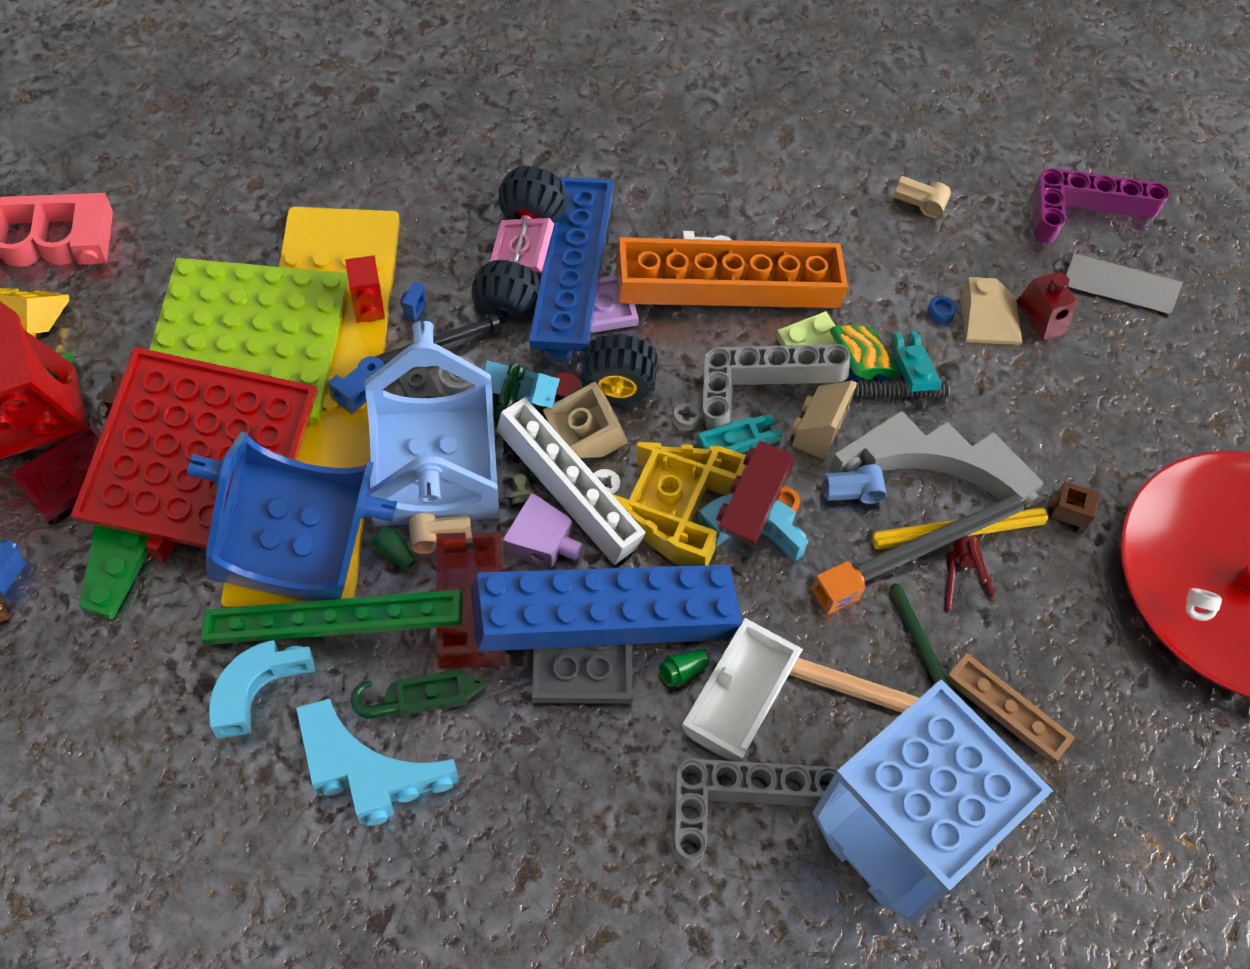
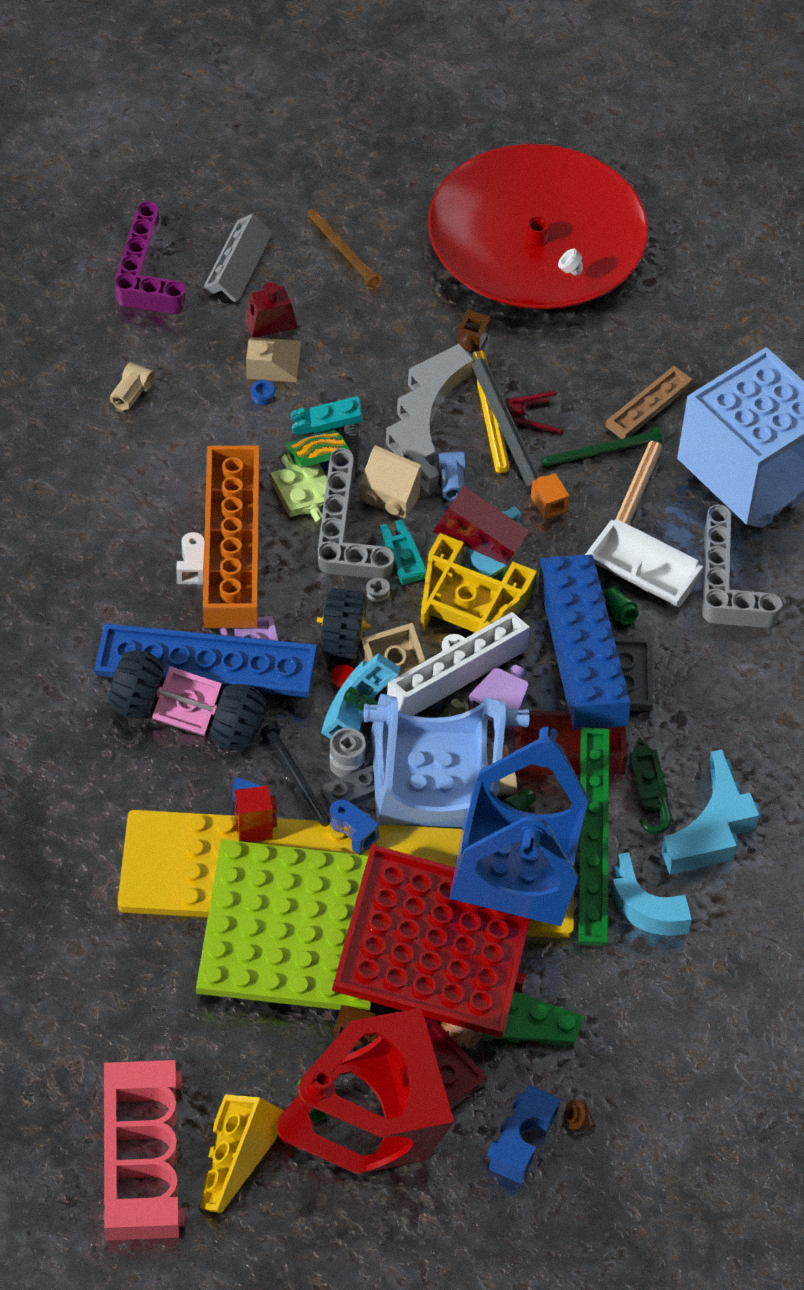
camera: 85 degrees left, 5 degrees down
none -> clear orange bar [307,208,382,289]

